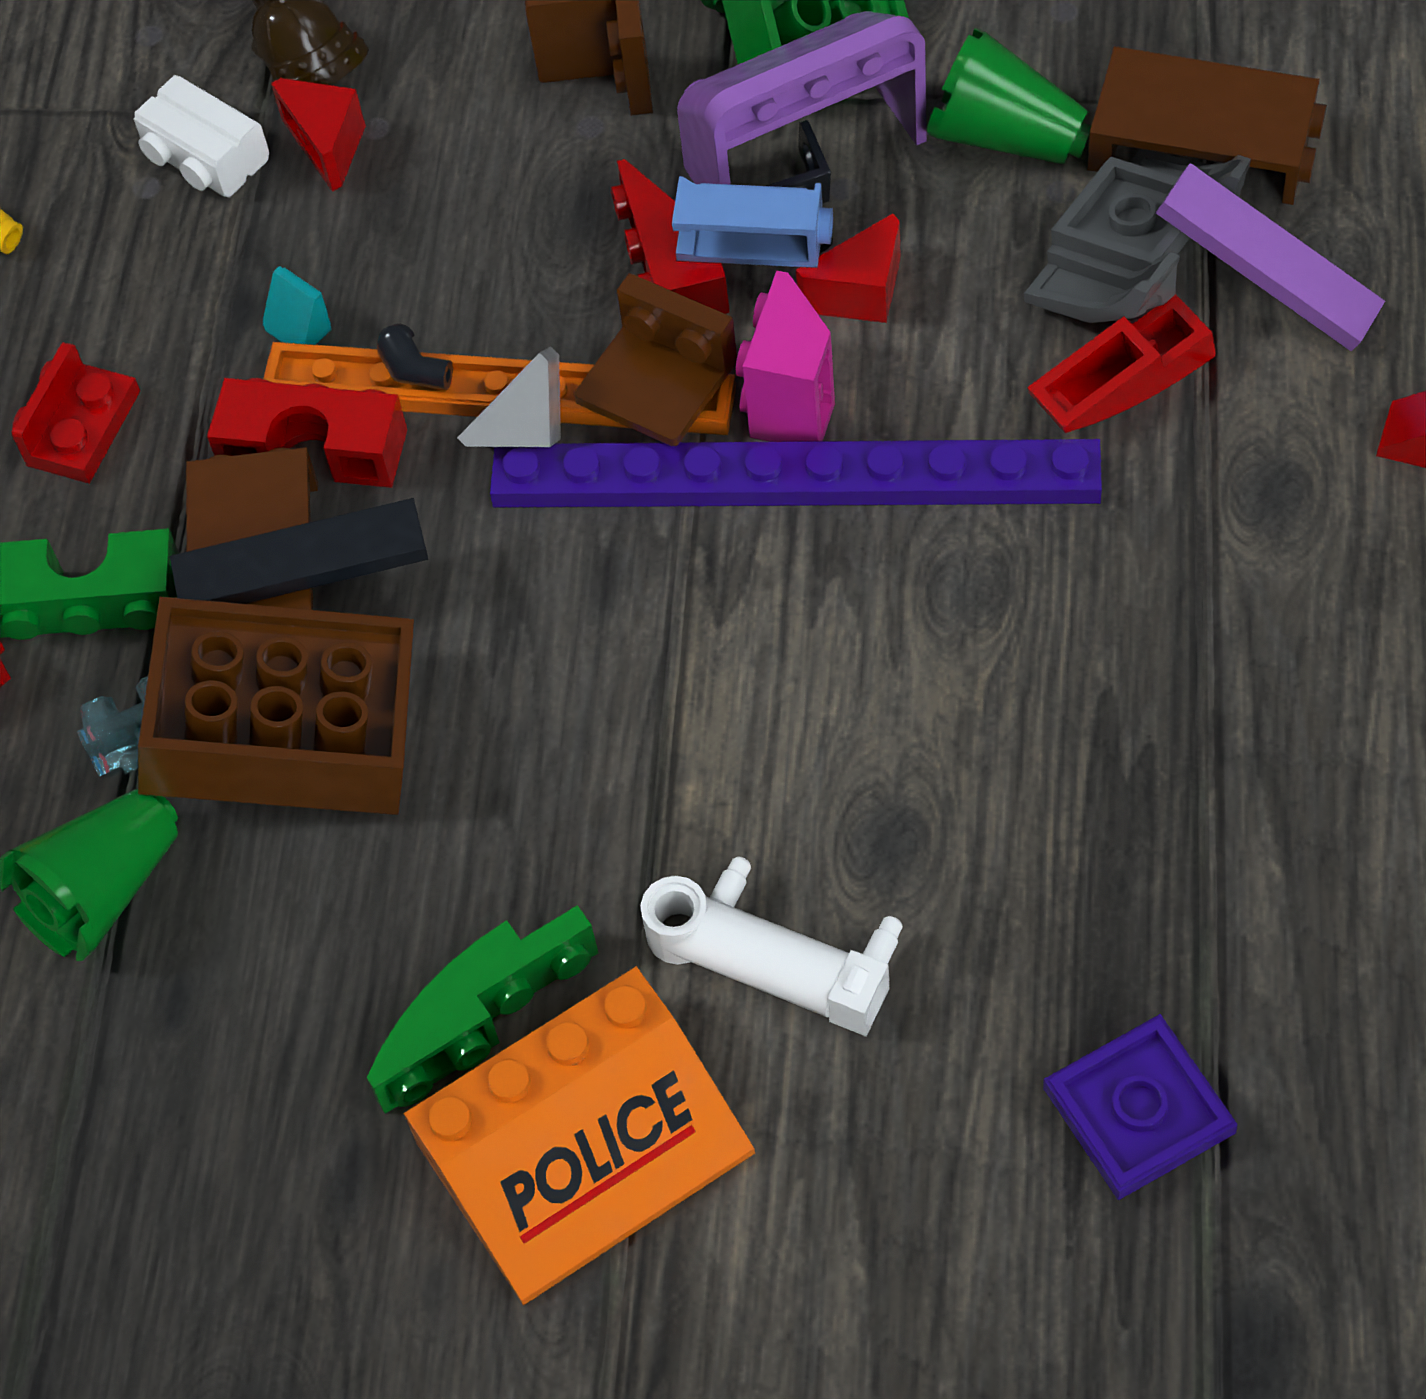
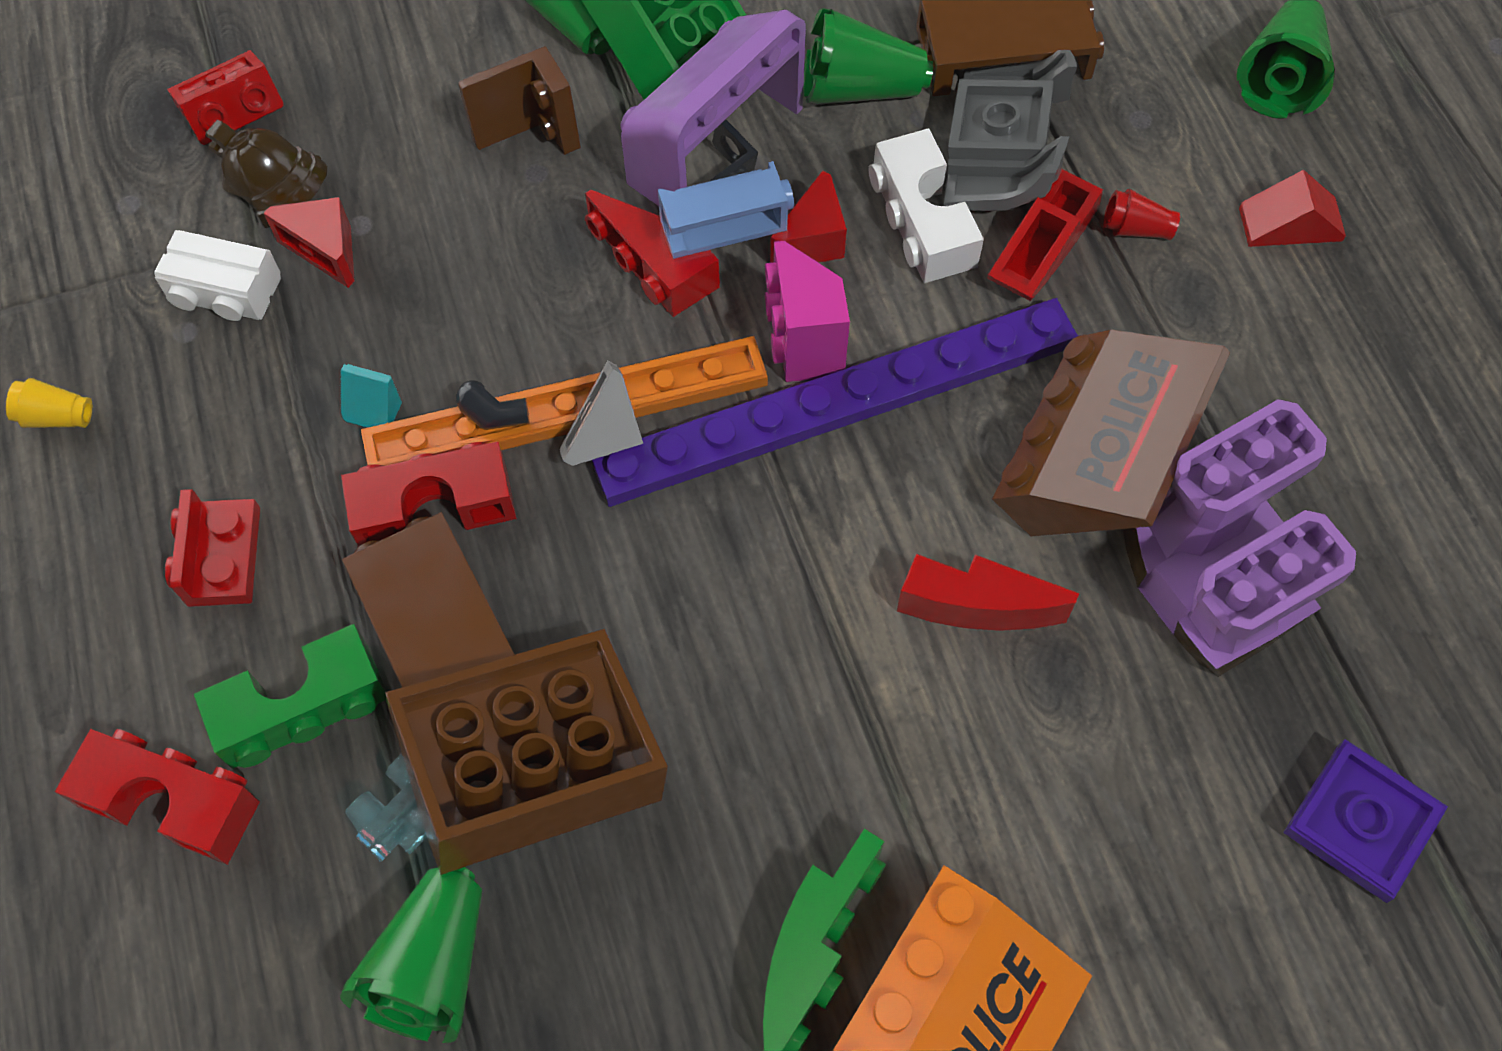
camera: 30 degrees left, 5 degrees up
black tile [170,498,429,604] -> none
reddish brown bracket [574,273,737,447] -> none
white piece [640,857,902,1036] -> none
medium lavender tile [1156,163,1385,351] -> none
none -> white arch [869,128,984,283]
none -> red slope [897,554,1079,631]
none -> slope [992,329,1230,537]
none -> red cone [1103,188,1180,240]
none -> medium lavender piece [1123,400,1356,677]

